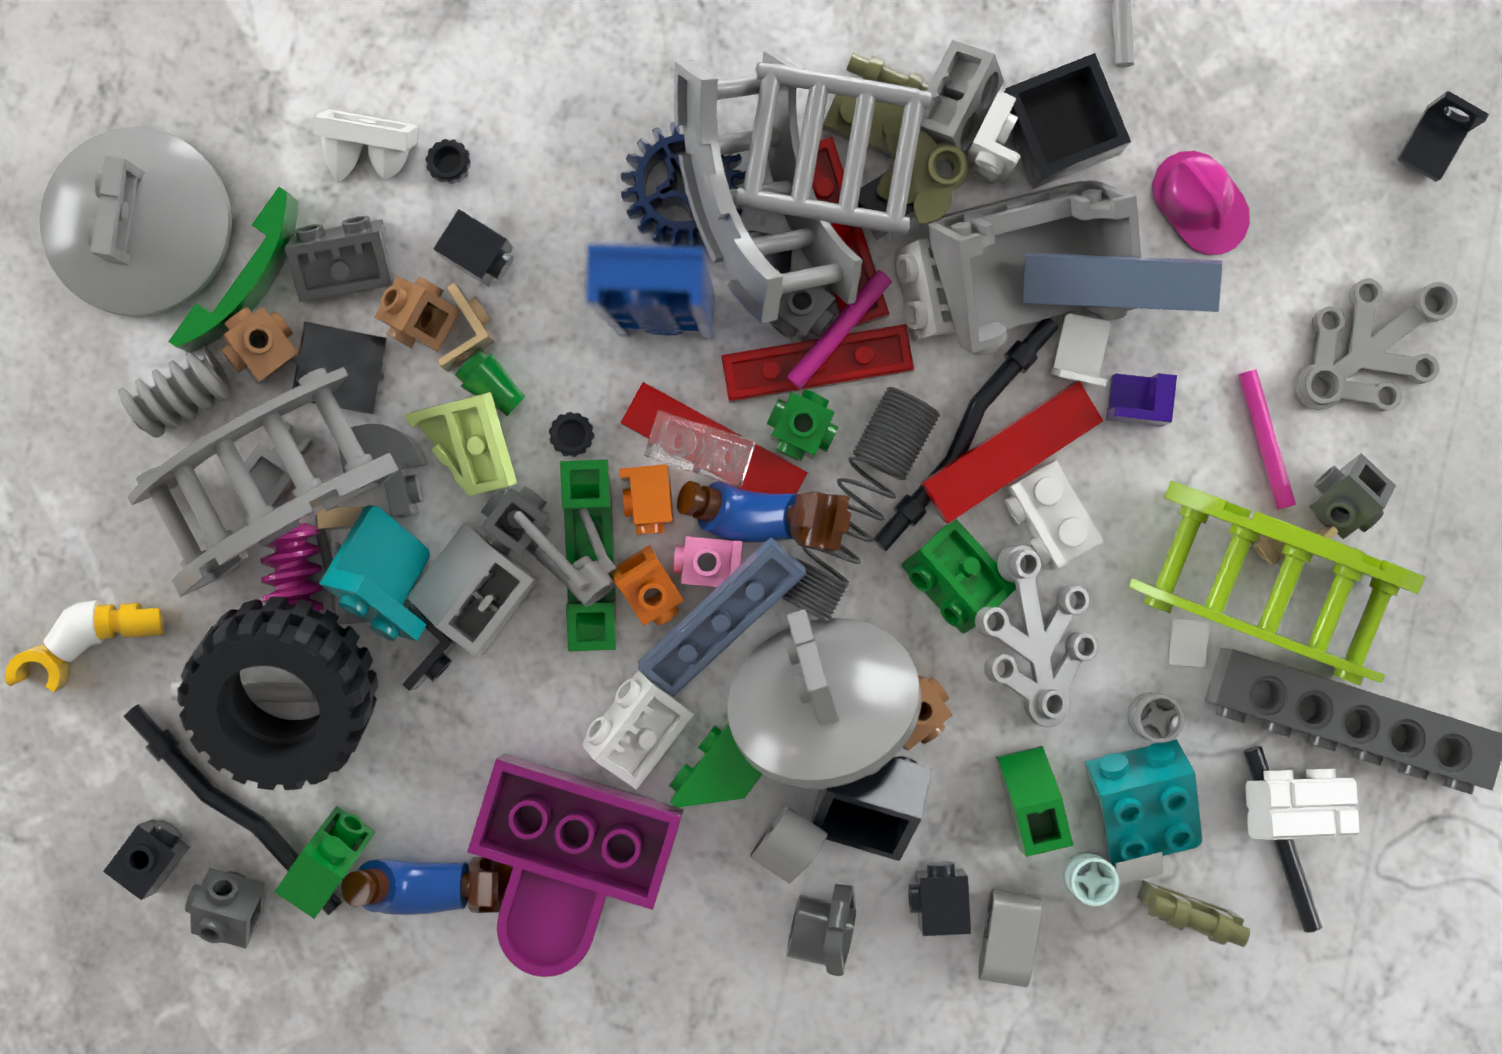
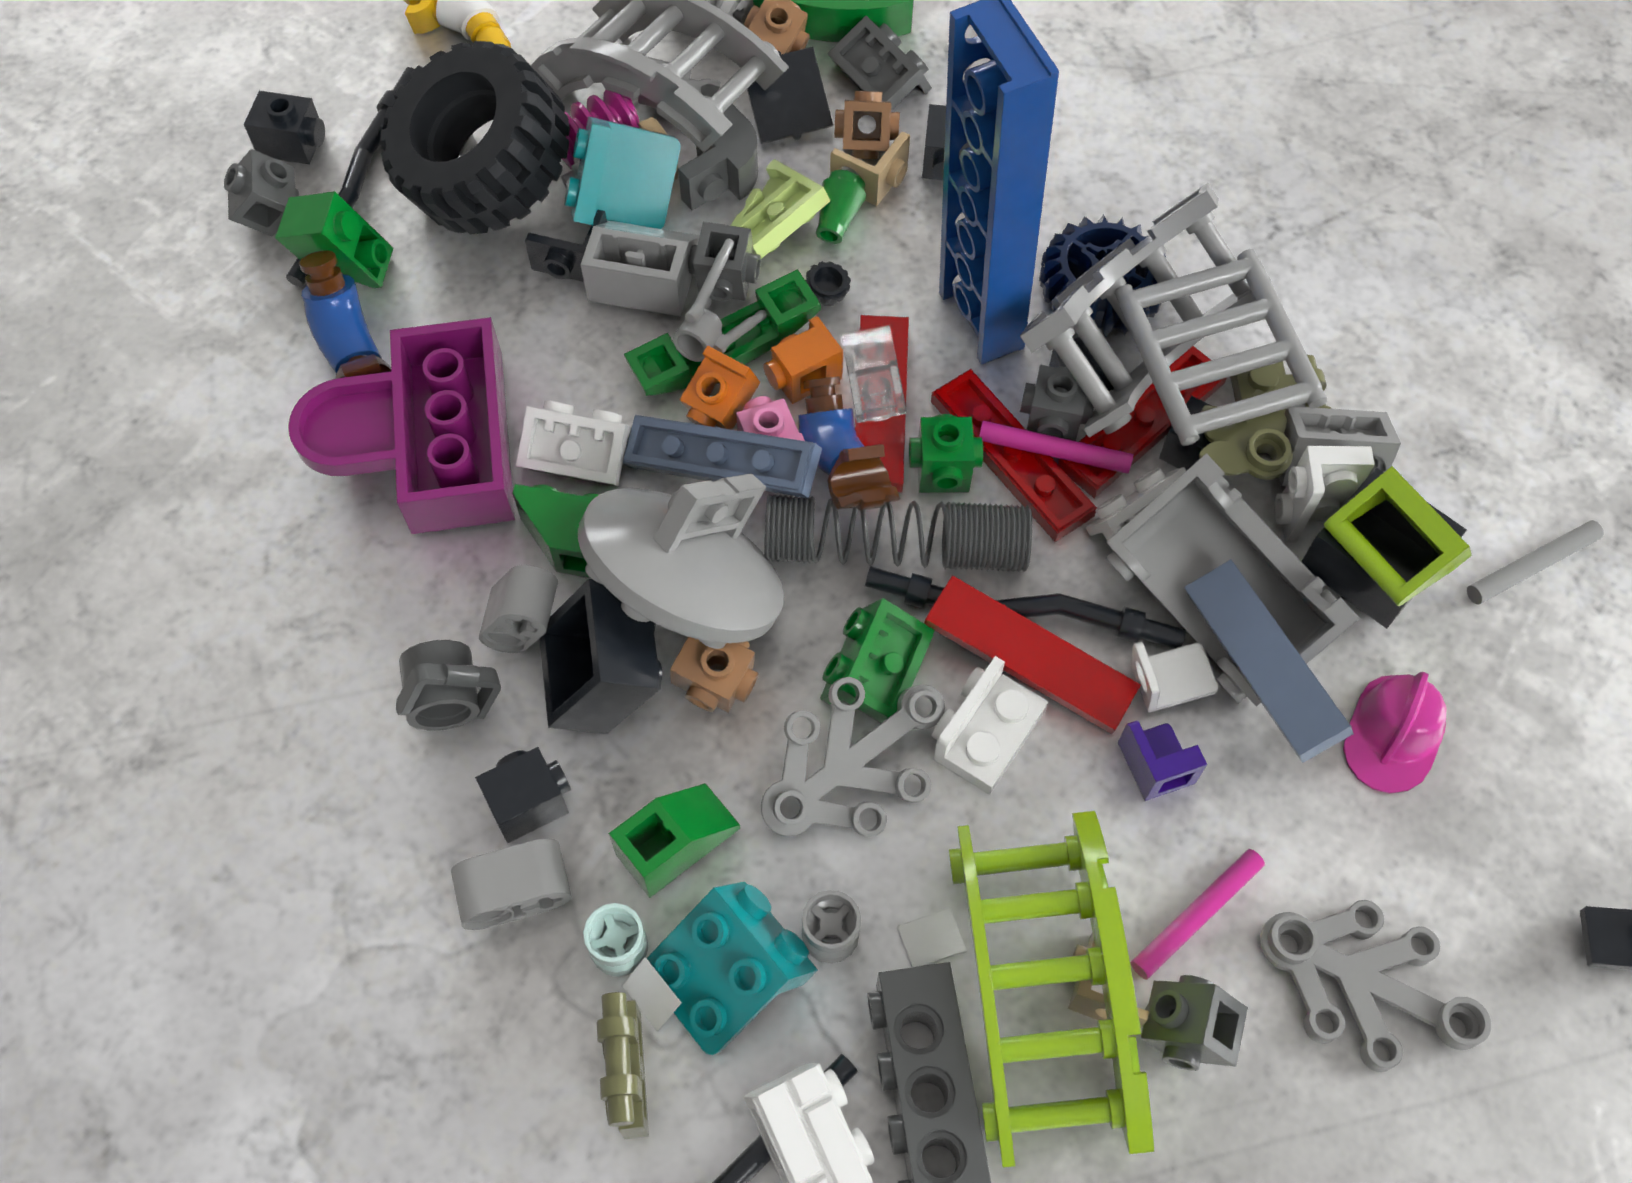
camera: 60 degrees right, 25 degrees down
none -> lime tile [1323,466,1472,606]

